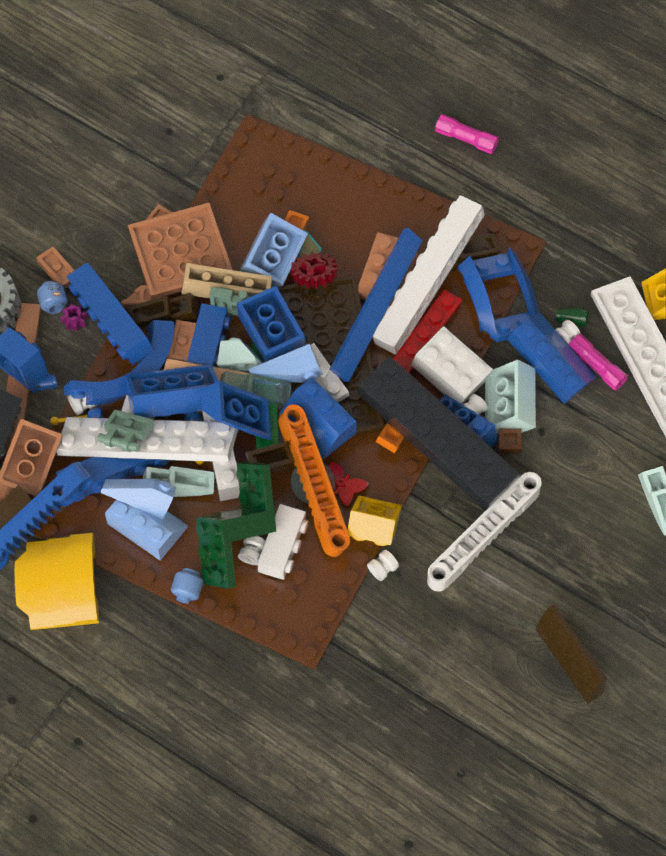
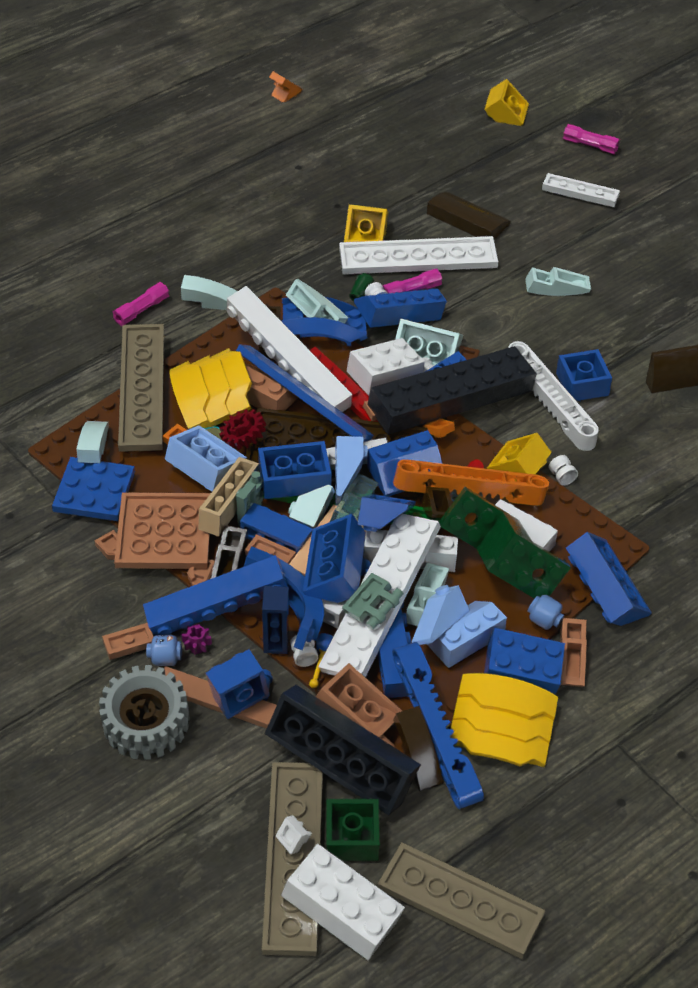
camera: 75 degrees left, 15 degrees down
none -> blue plate [52,457,135,521]
none -> light aqua slope [77,421,109,463]
none -> dark tan plate [118,324,164,452]
none -> yellow slope [170,348,252,429]
none -> light aqua slope [181,275,237,310]
none -> dark blue brick [262,586,289,654]
none -> light aqua slope [286,279,348,324]
none -> blue brick [484,628,565,695]
none -> blue brick [556,349,612,401]
none -> nougat slope [560,618,587,687]
none -> blue slope [566,532,652,626]

